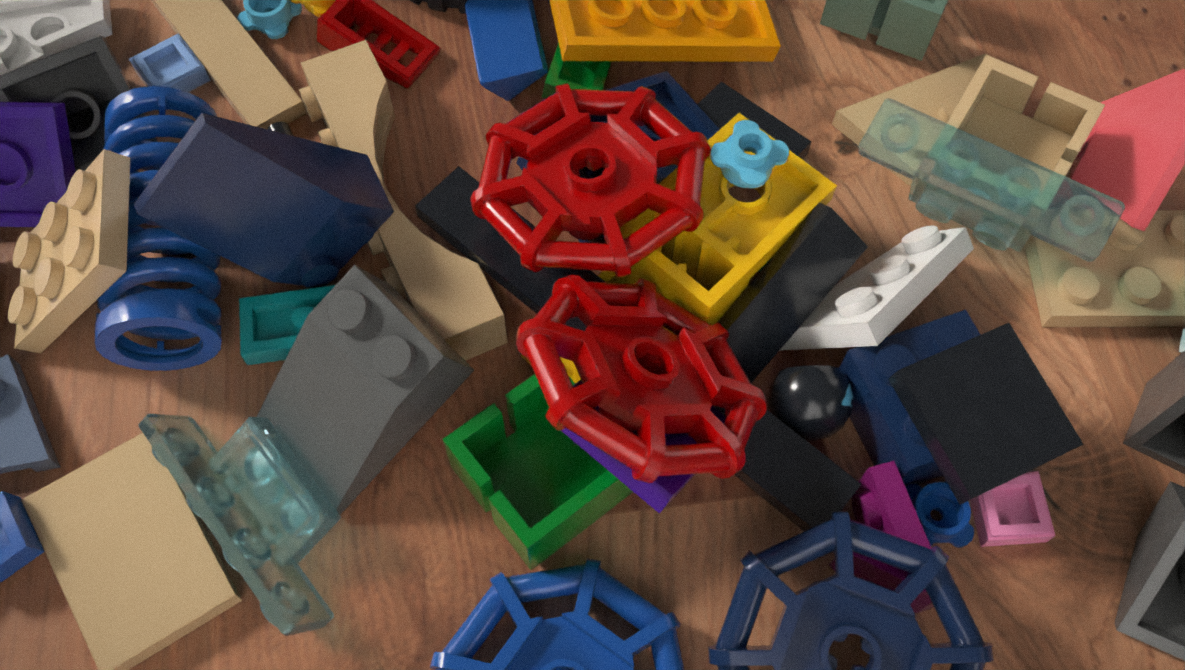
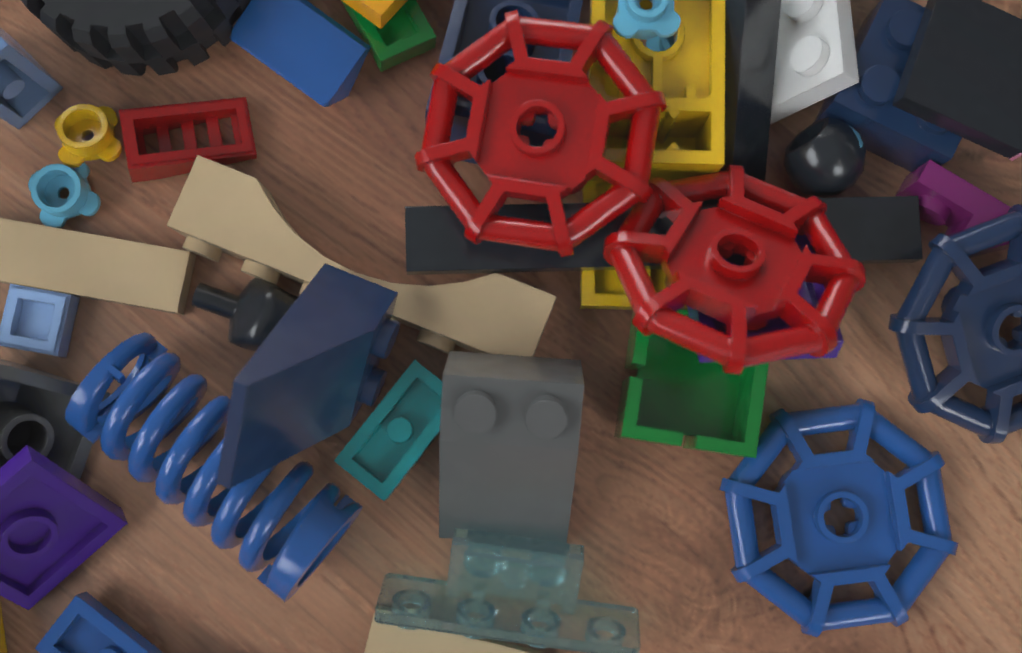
camera: 40 degrees left, 20 degrees up
tan plate [8,149,130,354] -> none
blue plate [906,482,974,548] -> none

